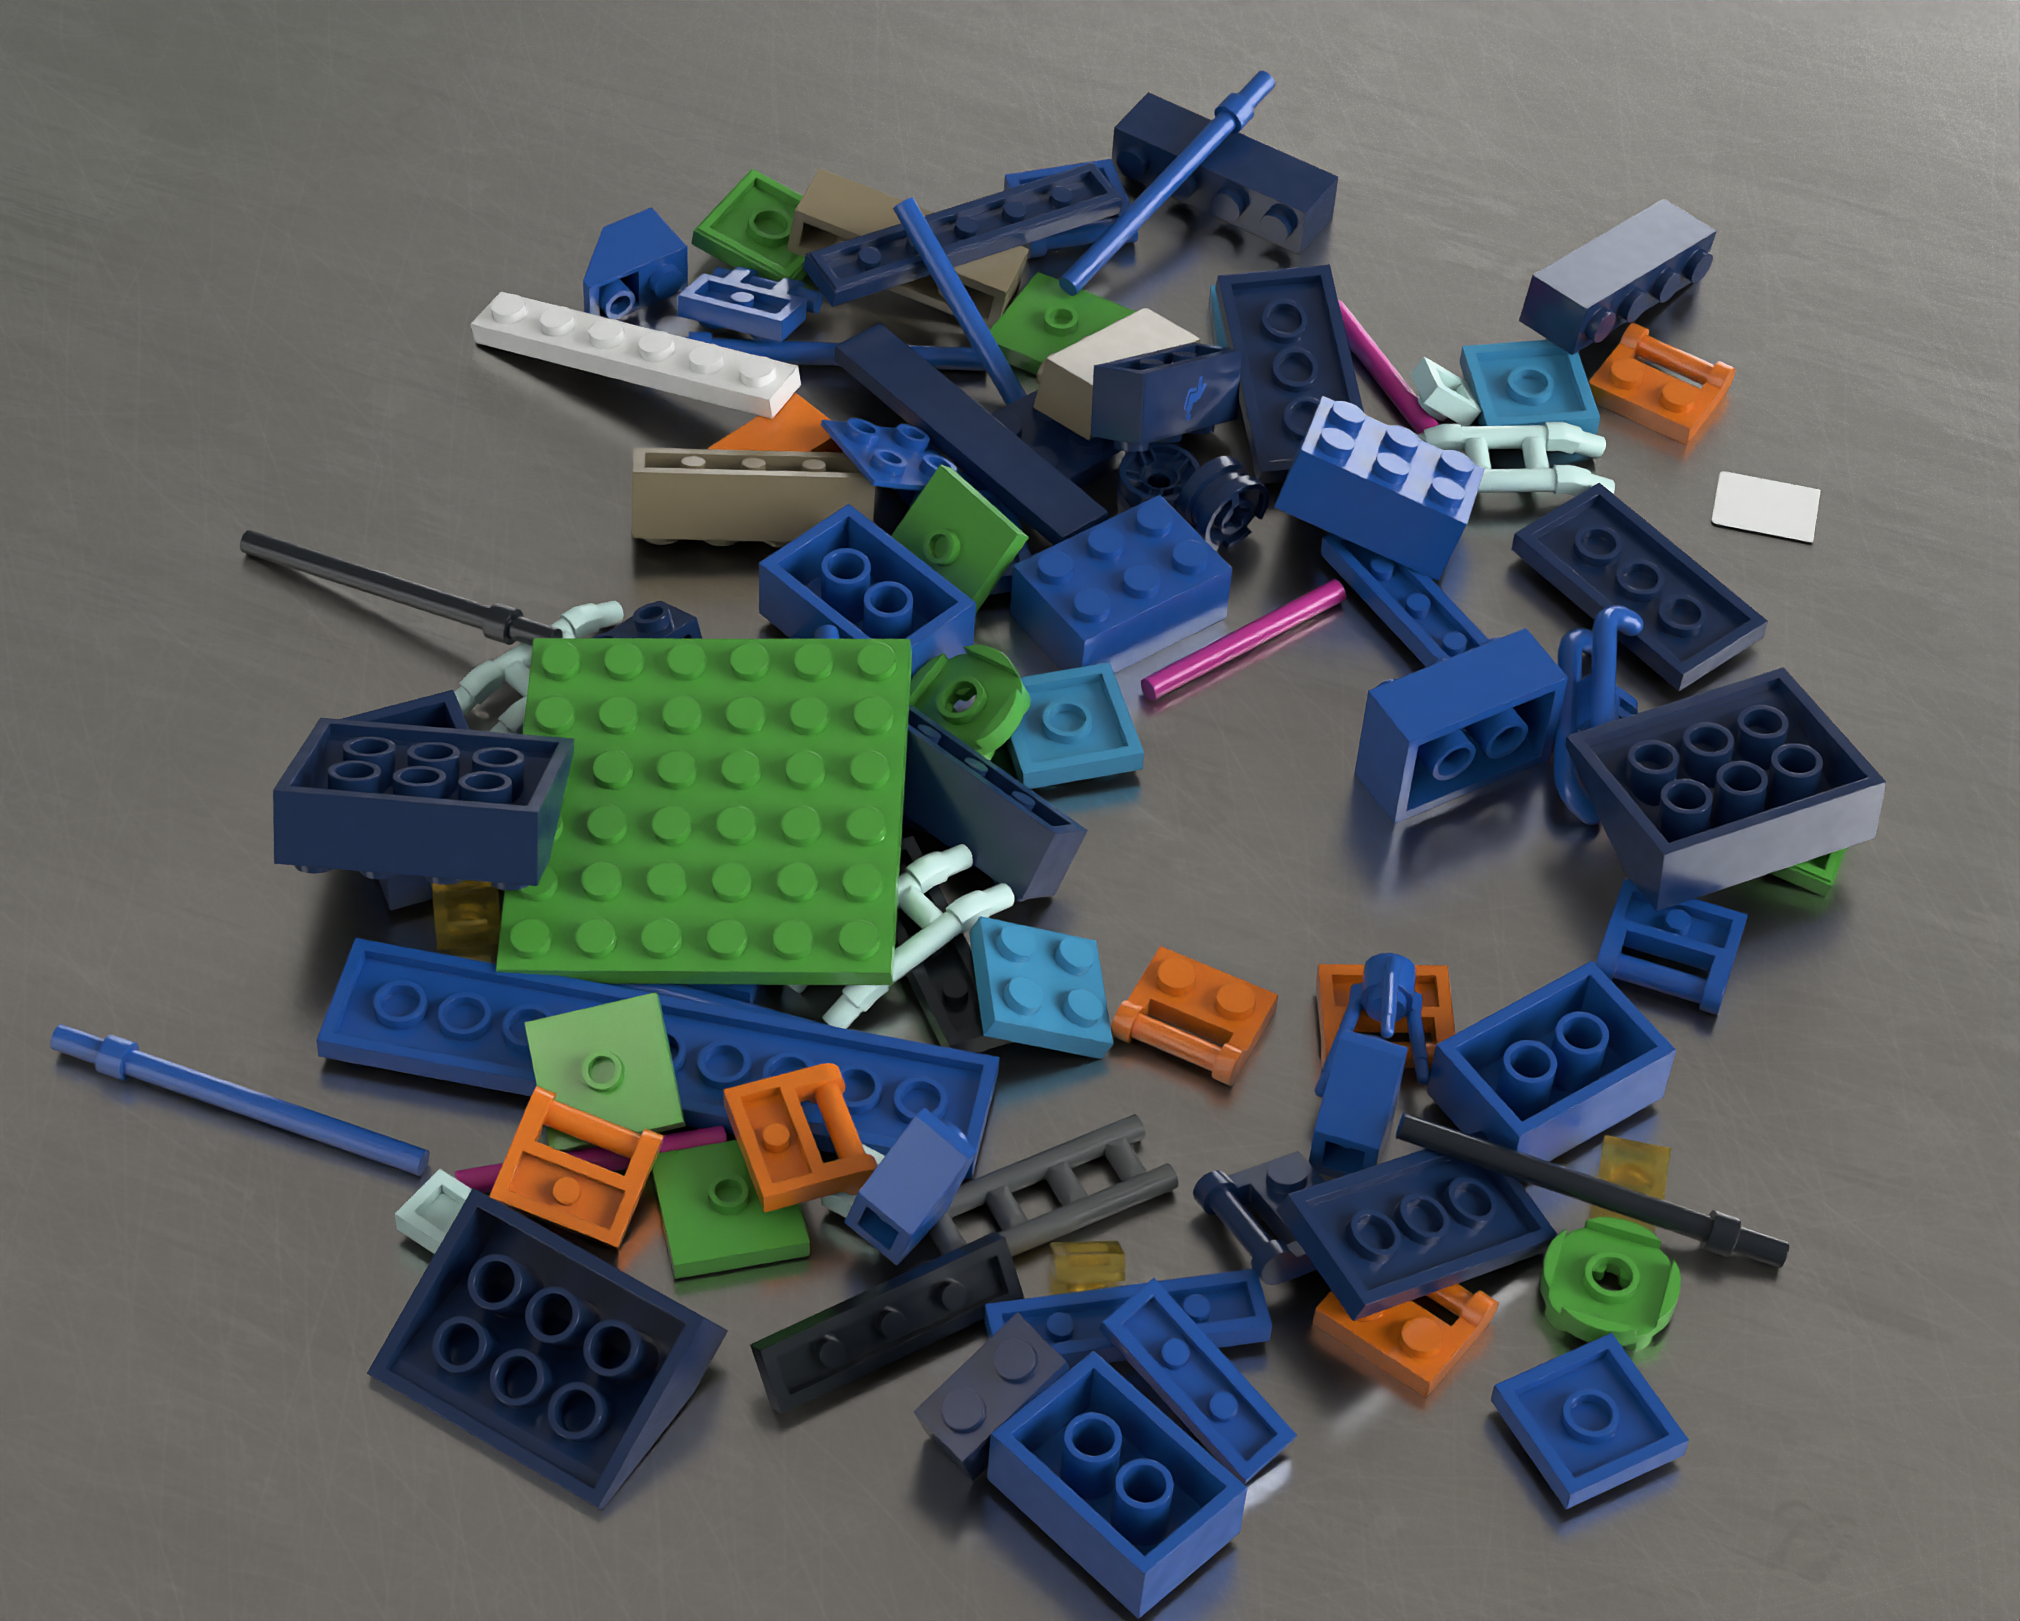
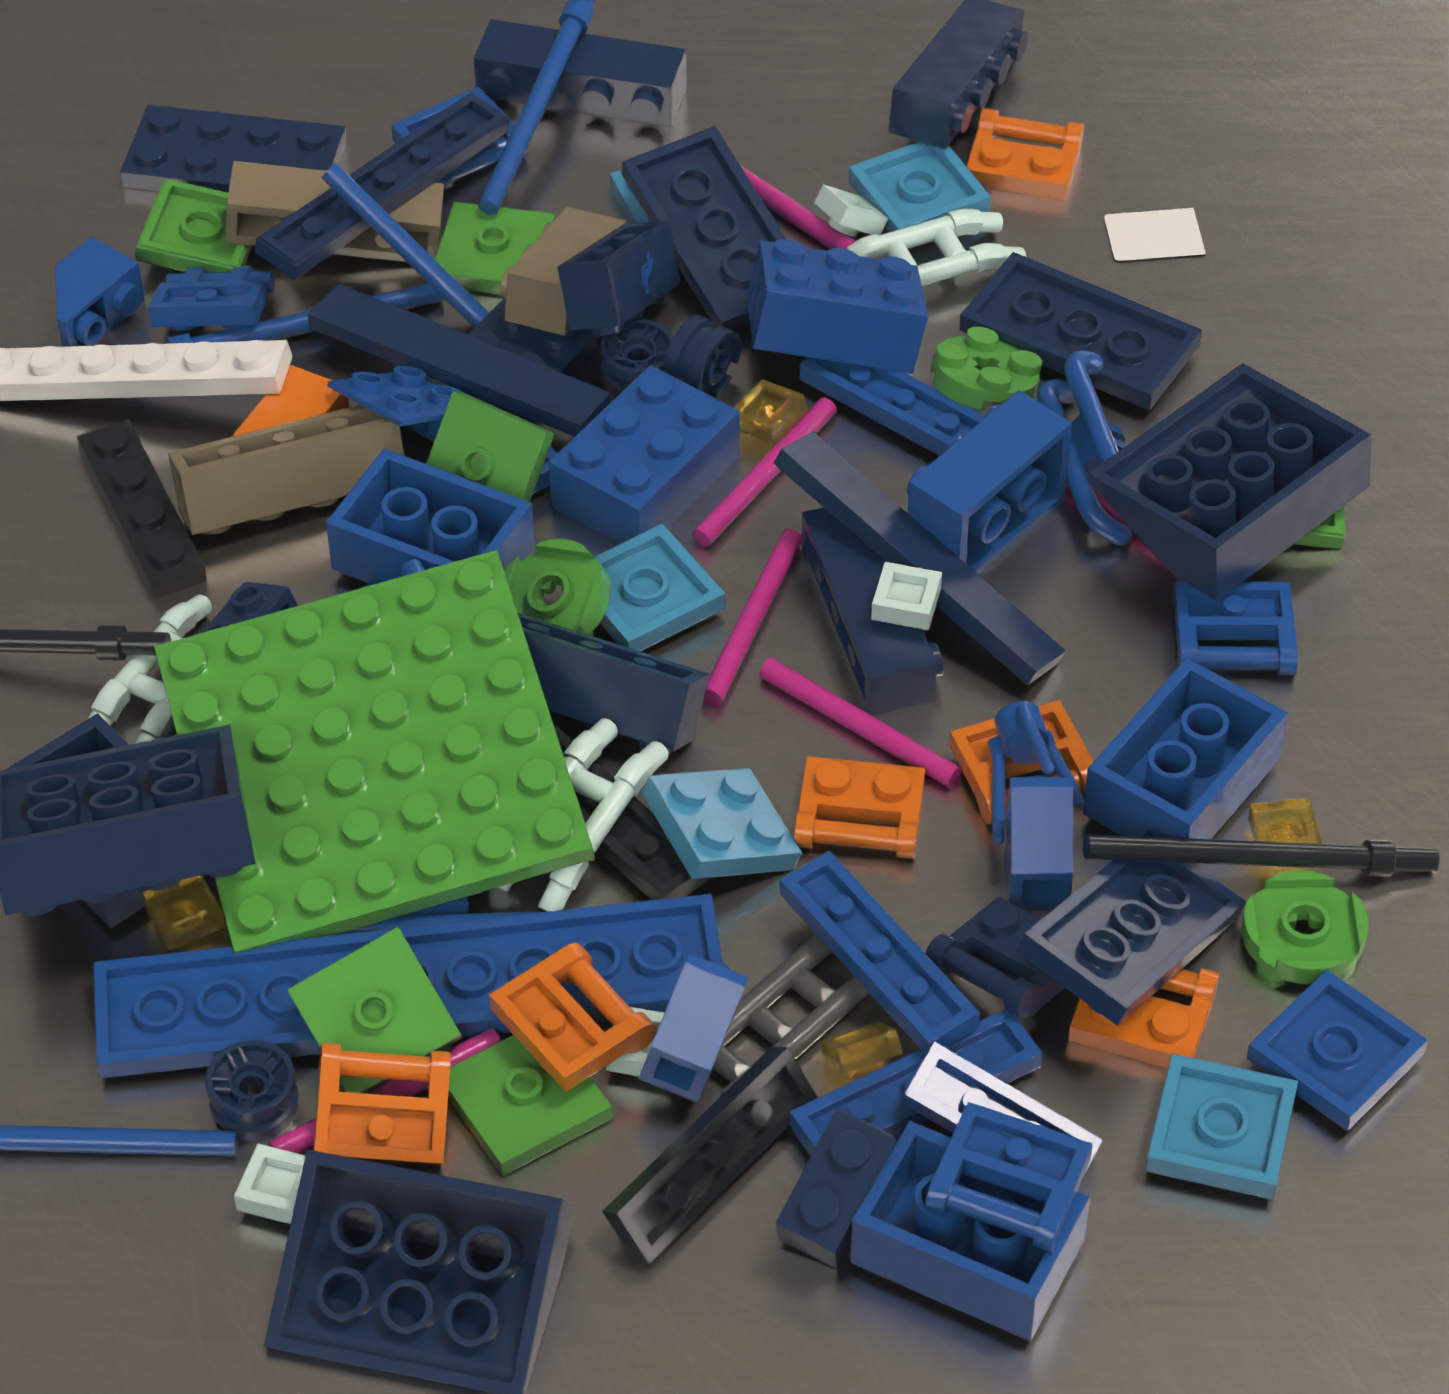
camera: 15 degrees left, 0 degrees up
none -> black plate [77,419,207,599]
none -> dark blue plate [120,105,347,193]
none -> dark blue wheel [205,1040,299,1142]
none -> dark pink bar [703,529,802,706]
none -> clear yellow plate [734,379,809,445]
none -> dark pink bar [759,657,962,788]
none -> dark blue tile [773,431,1066,685]
none -> blue plate [779,851,980,1055]
none -> dark blue brick [801,507,943,715]
none -> light aqua plate [871,562,942,630]
none -> blue plate [925,1101,1093,1253]
none -> bright green plate [930,327,1042,410]
none -> dark azure plate [1145,1054,1298,1200]

